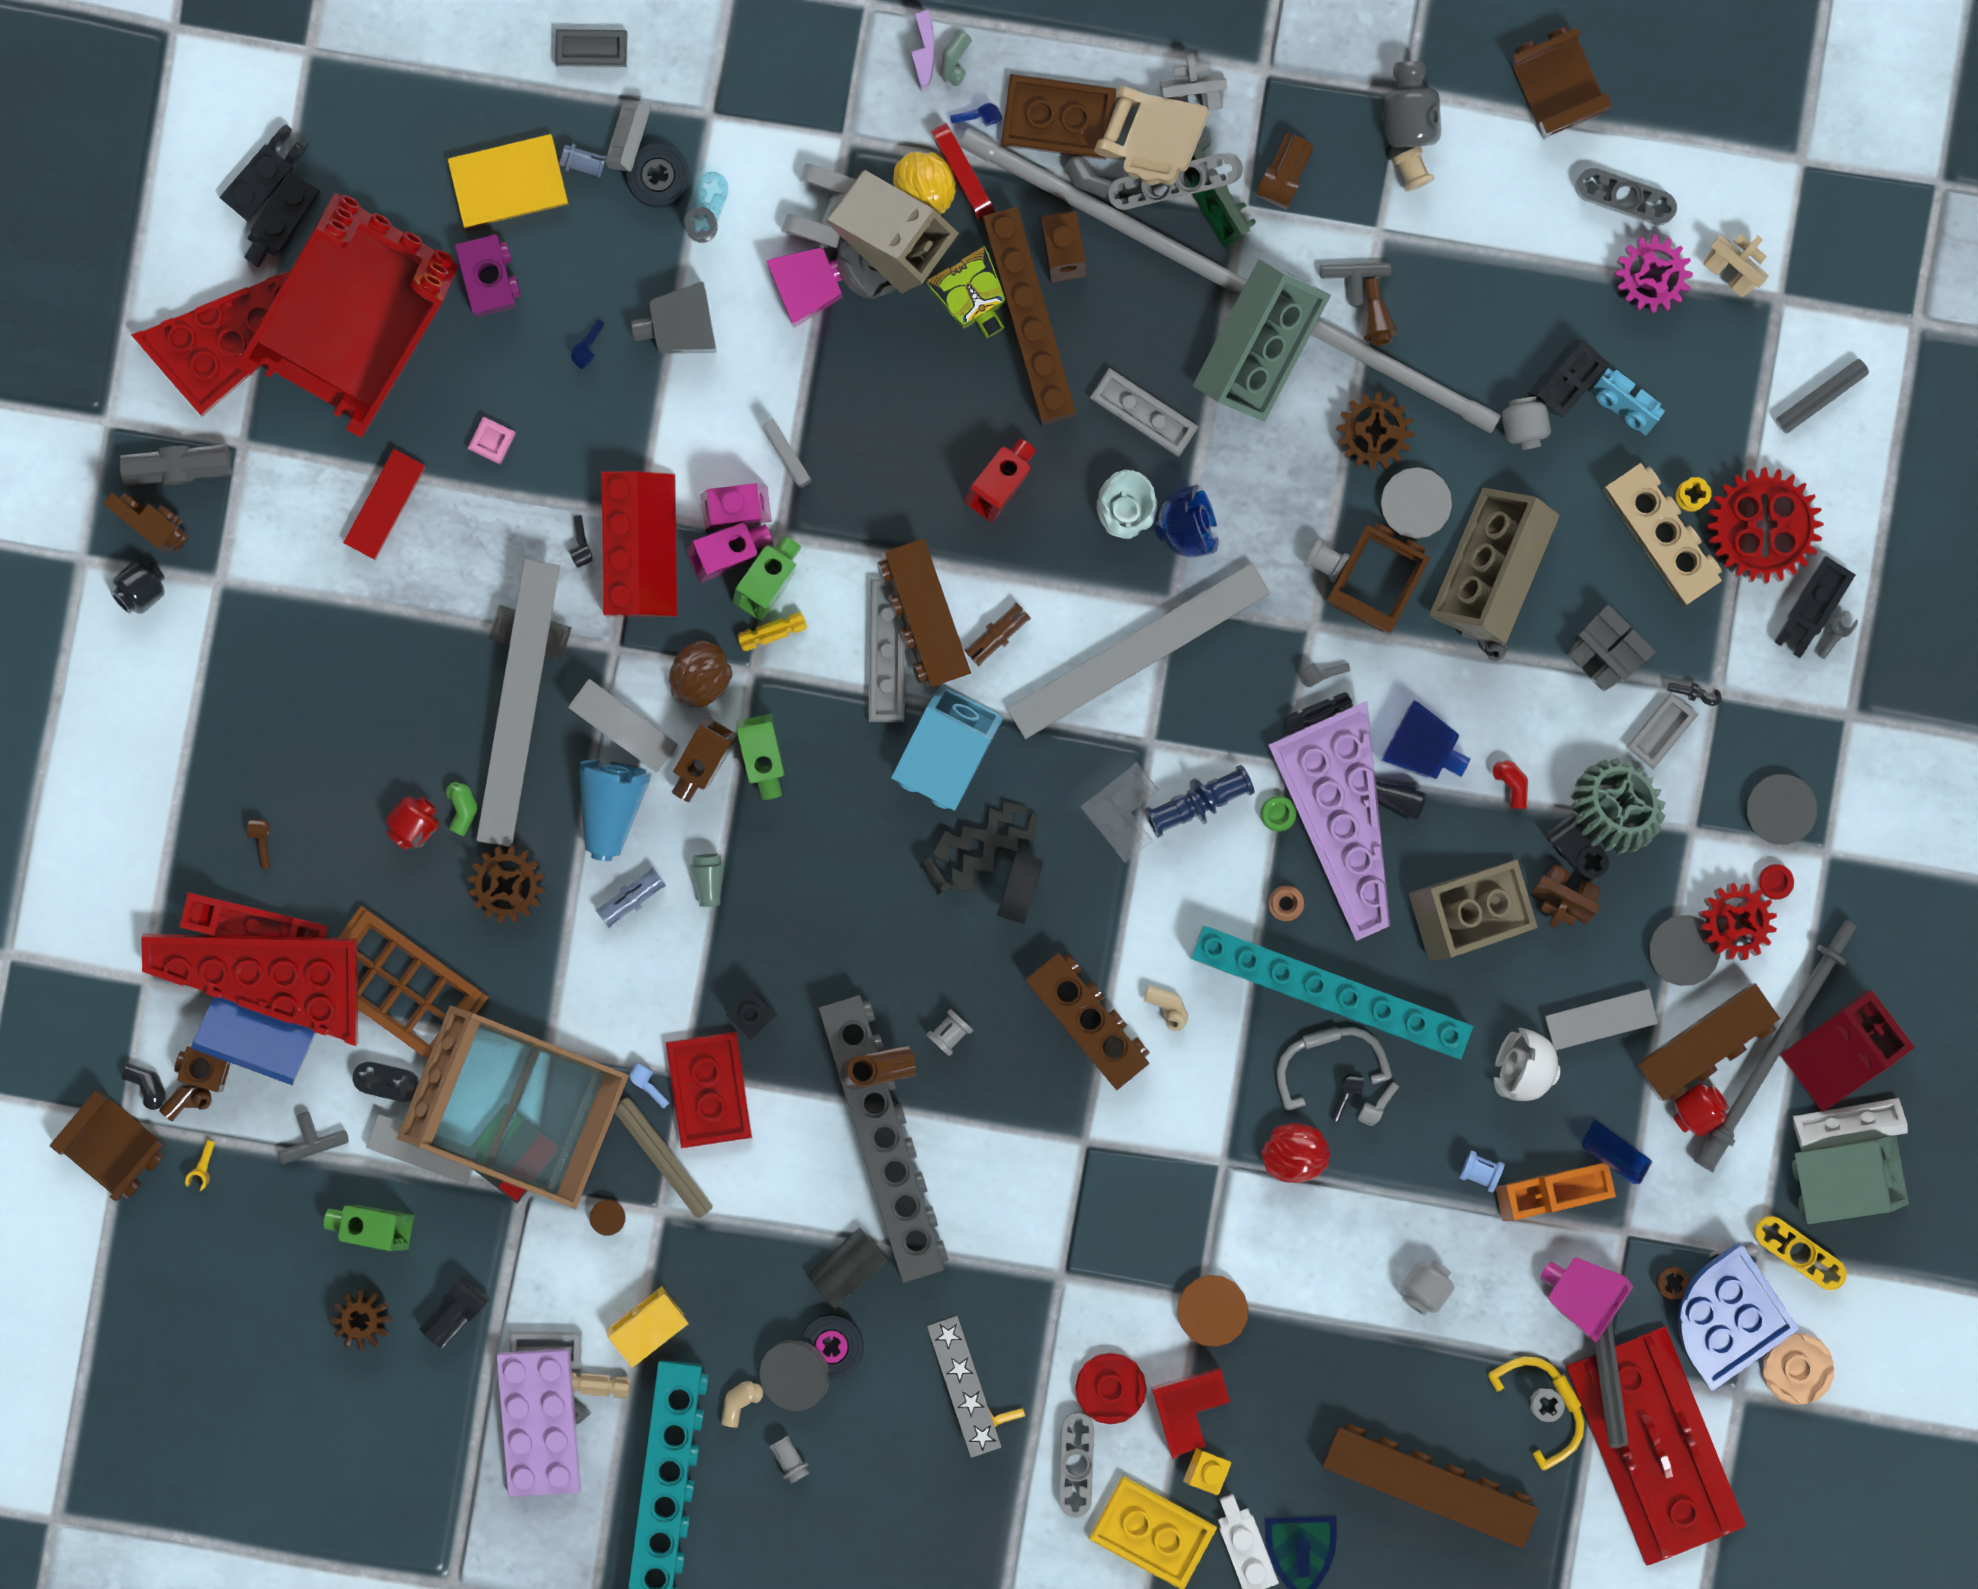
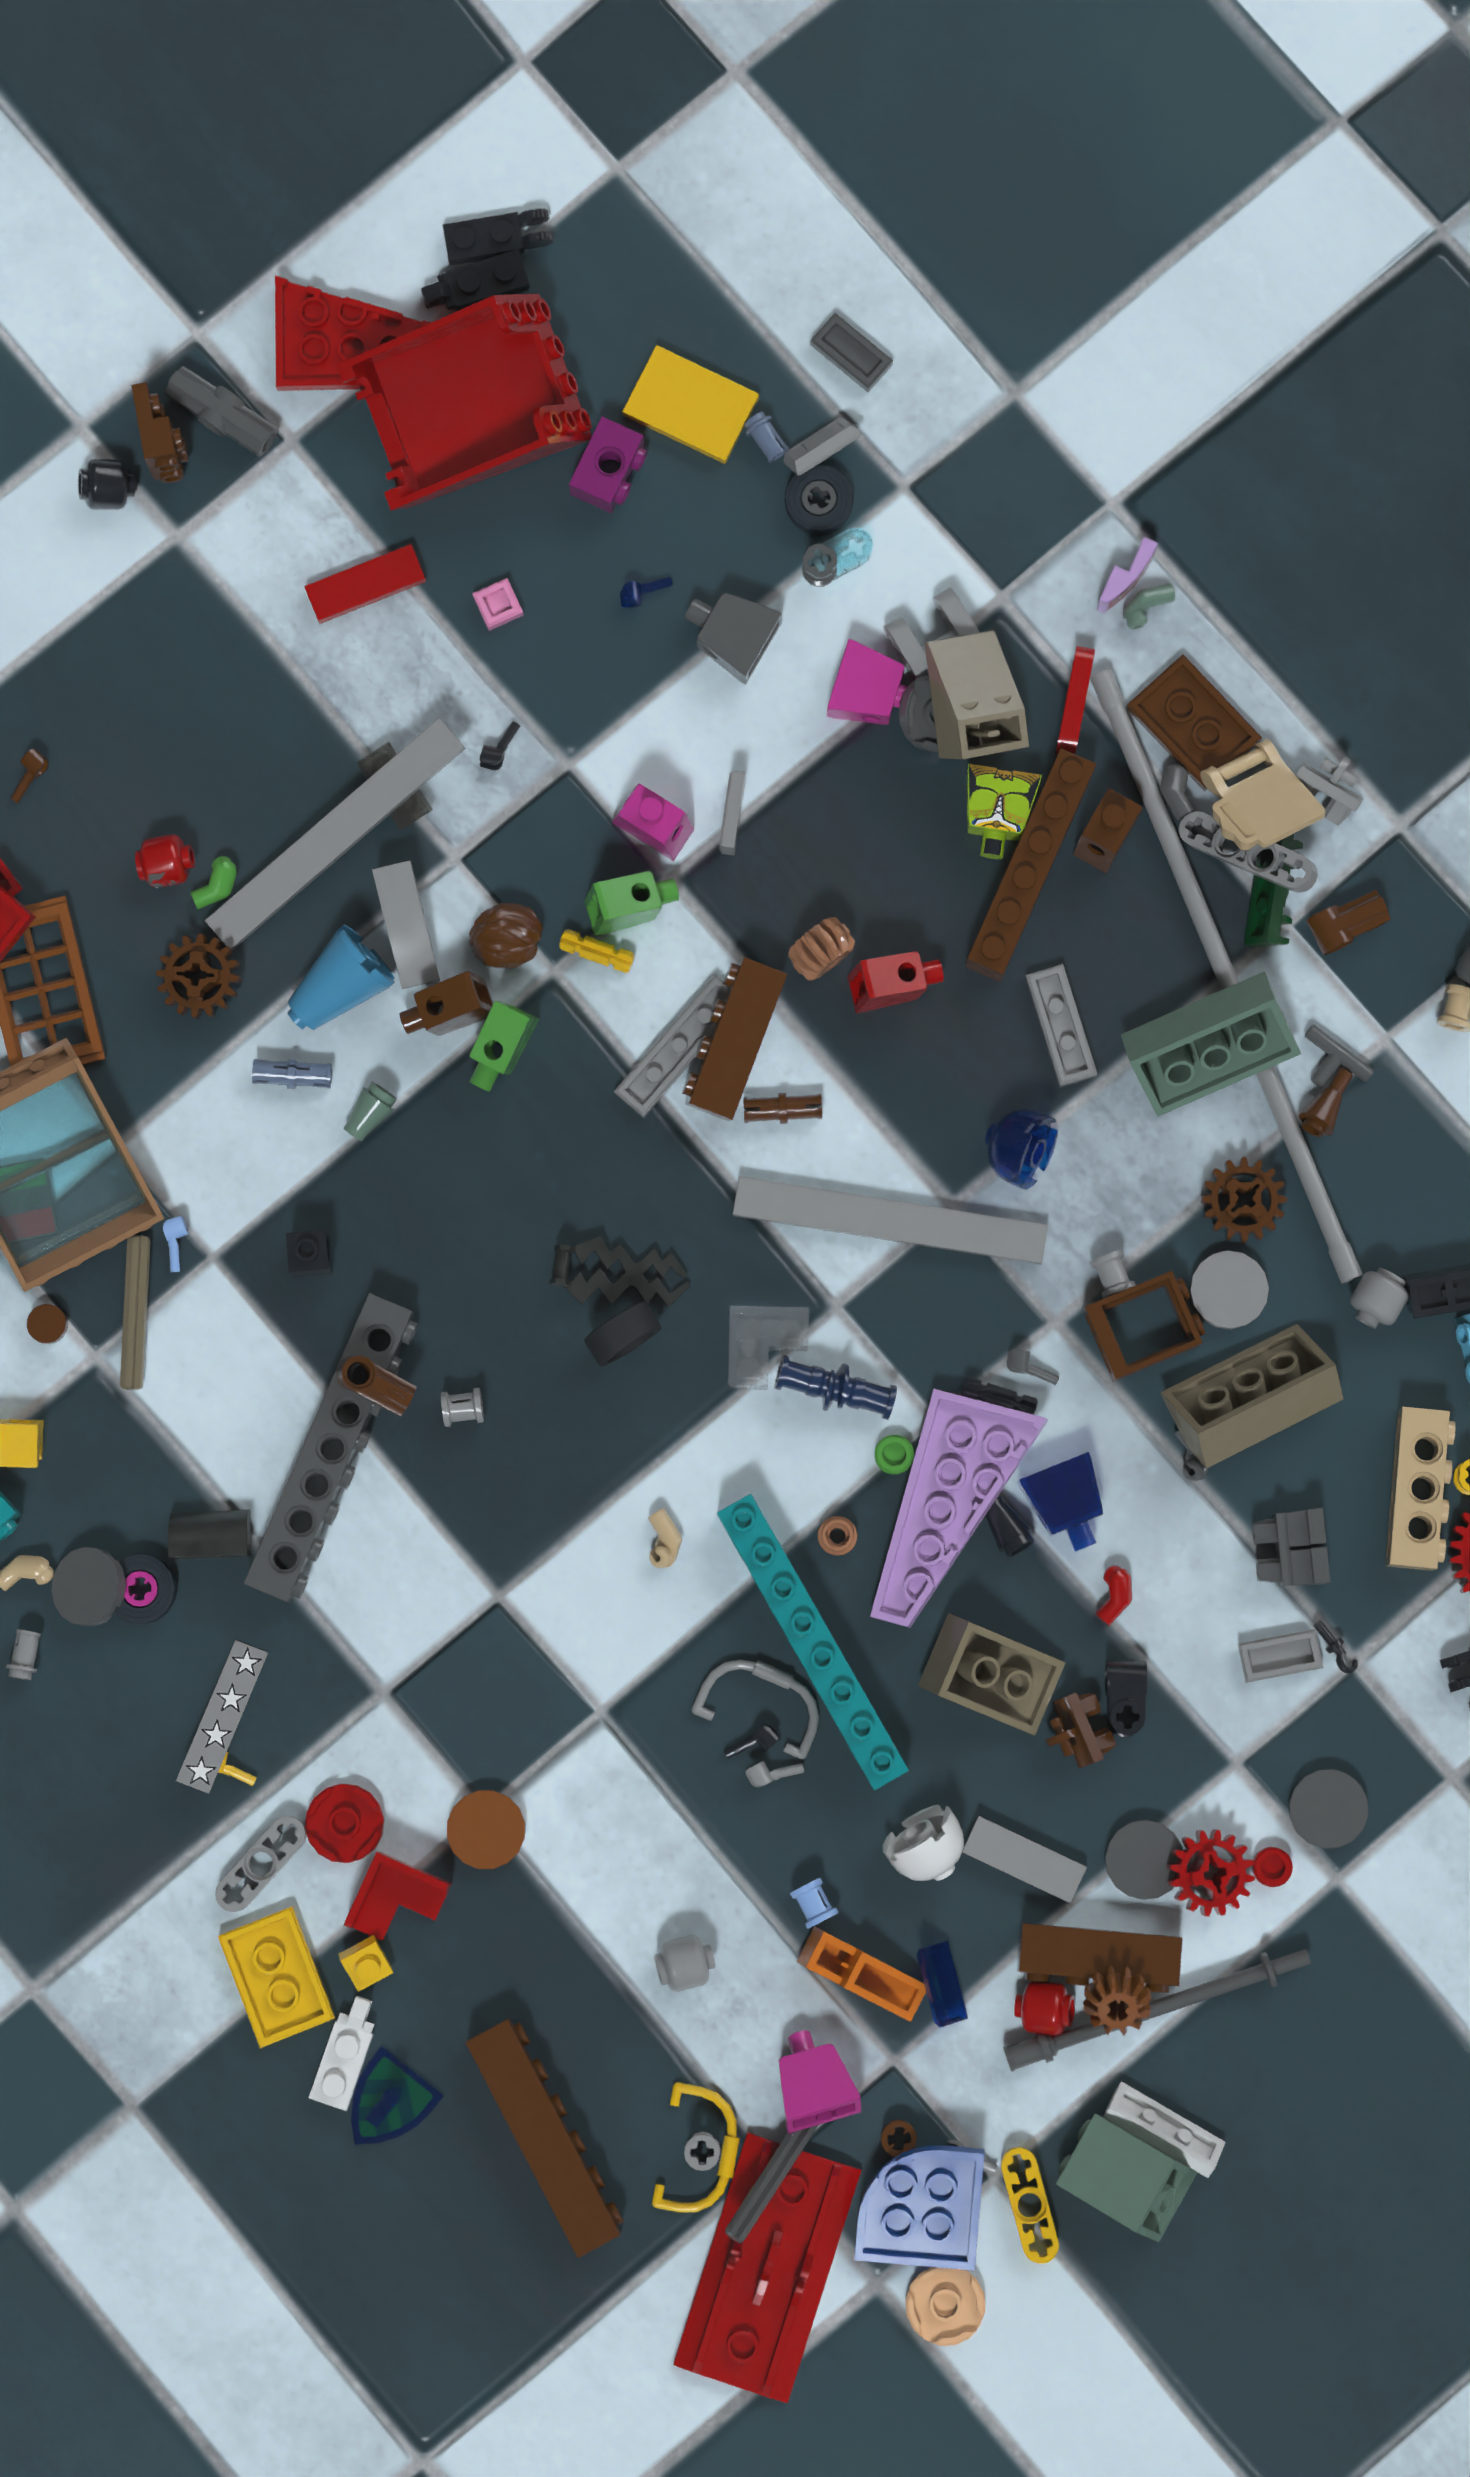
camera: 45 degrees right, 5 degrees down
red slope [601,471,678,618] -> none
red tile [665,1031,753,1148] -> none
dark pink torso [686,522,773,583] -> none
medium azure slope [891,684,1004,811] -> none
yellow hair [893,151,956,215] -> none
clear blue hand [950,103,1002,127] -> none
reddish brown brick [1026,953,1150,1091] -> none
light aqua hair [1097,470,1157,539] -> none
red hair [1262,1123,1330,1183] -> none
sand green gear [1570,758,1666,854] -> none
dark red slope [1780,990,1915,1112] -> none
none -> nougat gear [788,917,855,980]
none -> dark orange gear [1083,1965,1151,2036]

